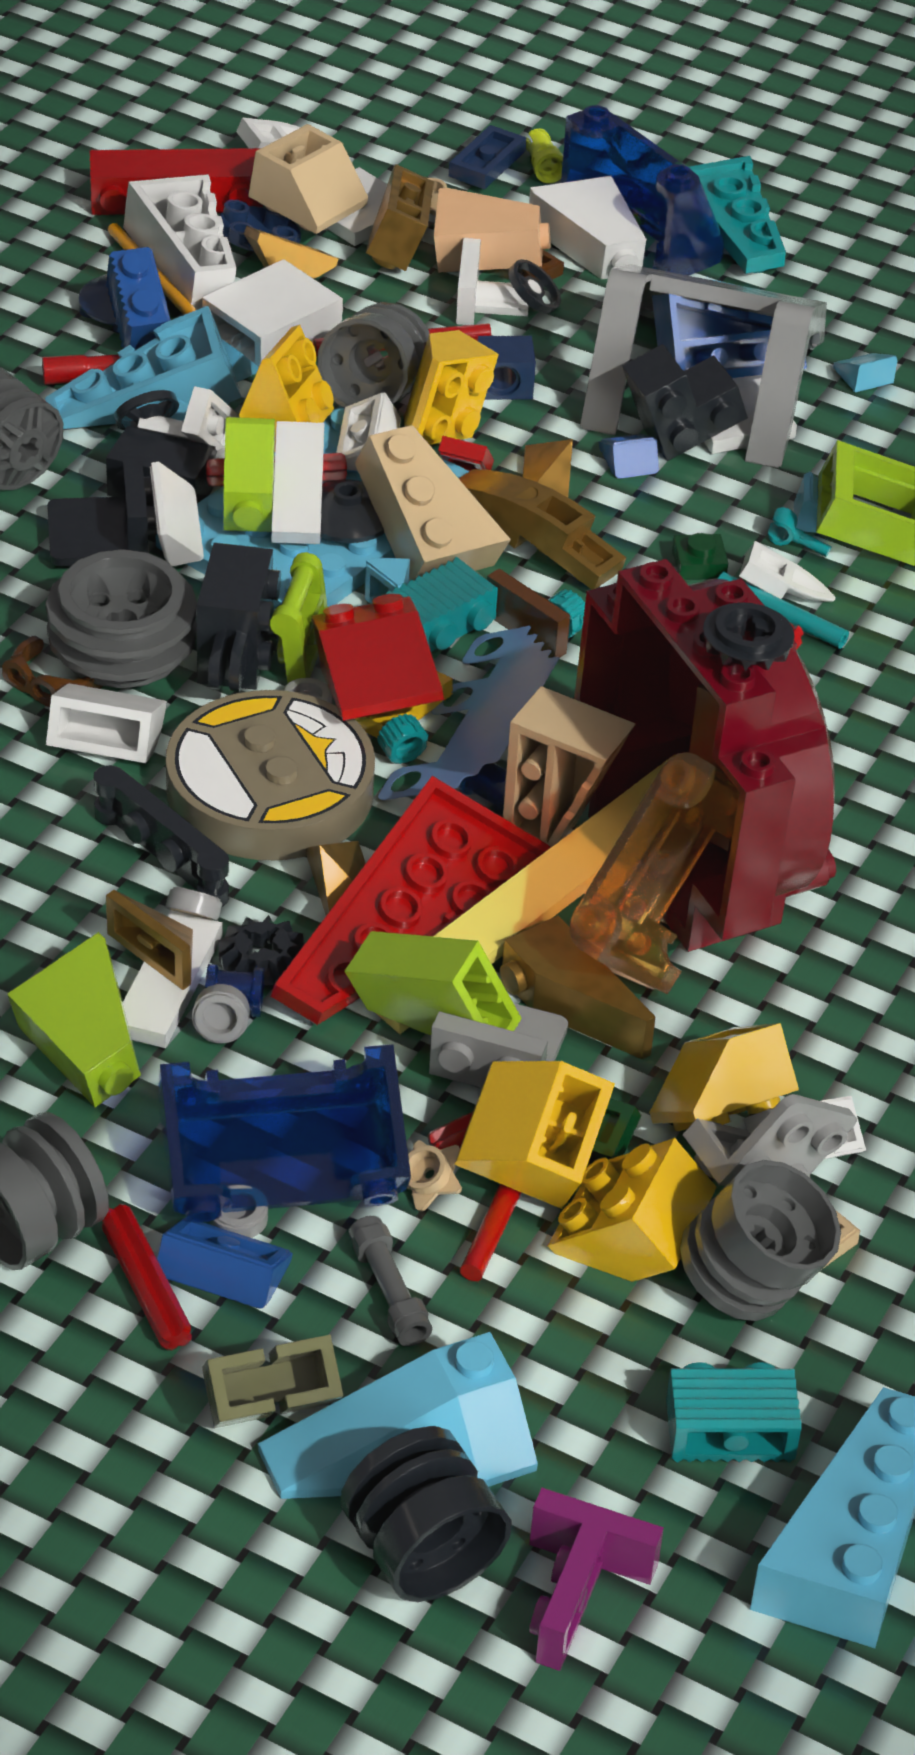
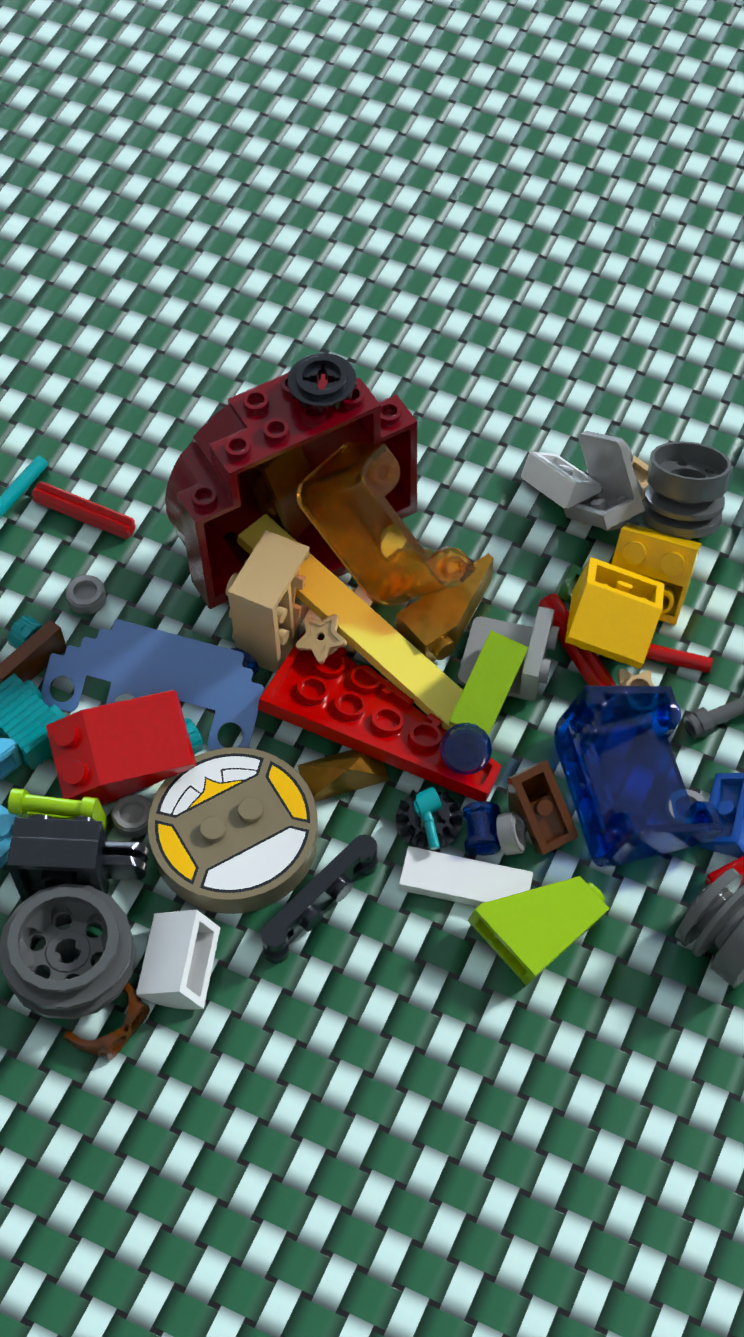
camera: 90 degrees left, 15 degrees up
pearl gold slope [106,890,193,990] -> none
light grey tile [165,887,222,921] -> none
yellow slope [649,1023,799,1131] -> none
none -> tan plate [296,614,347,664]
none -> teal hand [413,787,442,850]
none -> clear blue hat [440,723,492,775]
none -> reddish brown slope [508,760,579,855]

